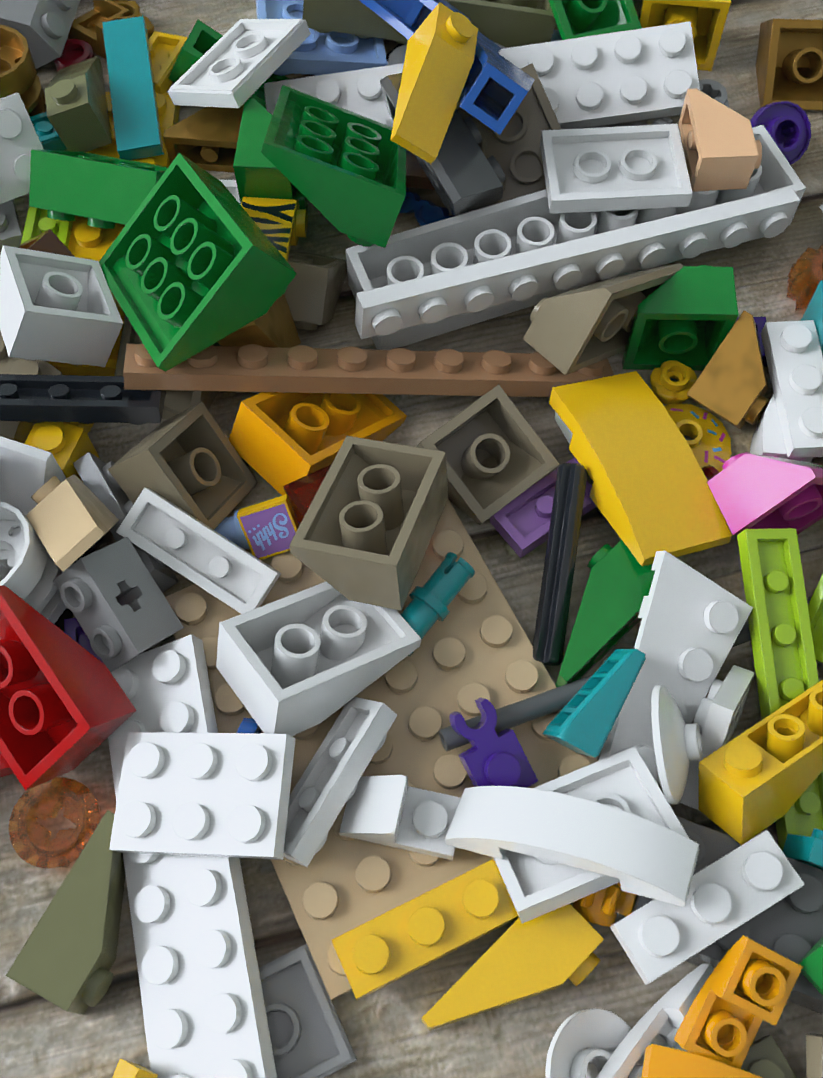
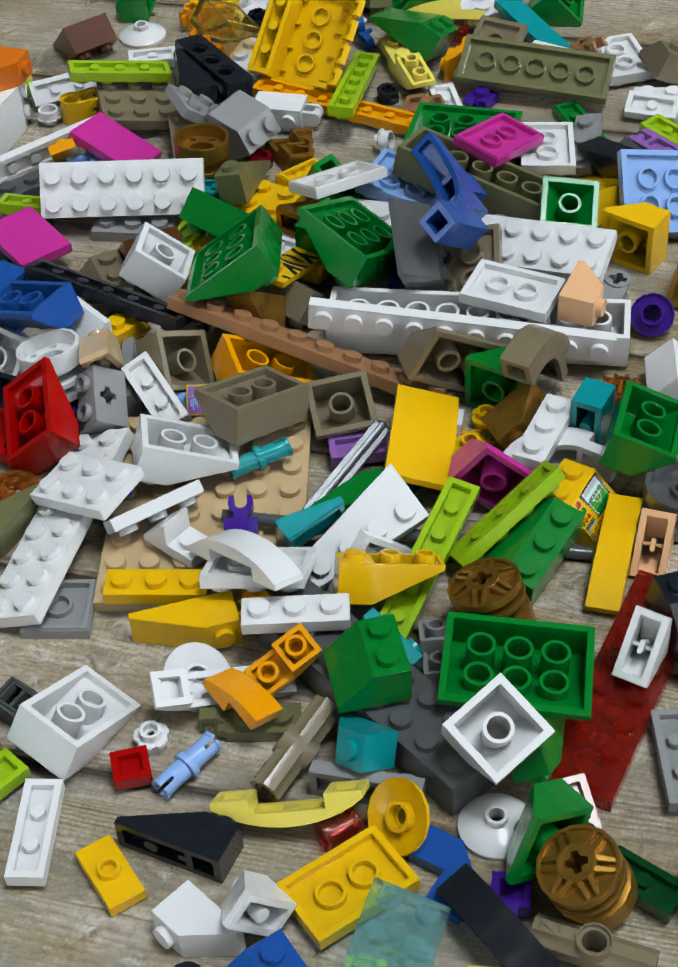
camera: 30 degrees right, 20 degrees down
teal tile [102,16,164,160] -> none
yellow slope [391,2,478,164] -> none
white dish [651,685,703,805] -> none
none -> dark tan arch [500,324,570,386]

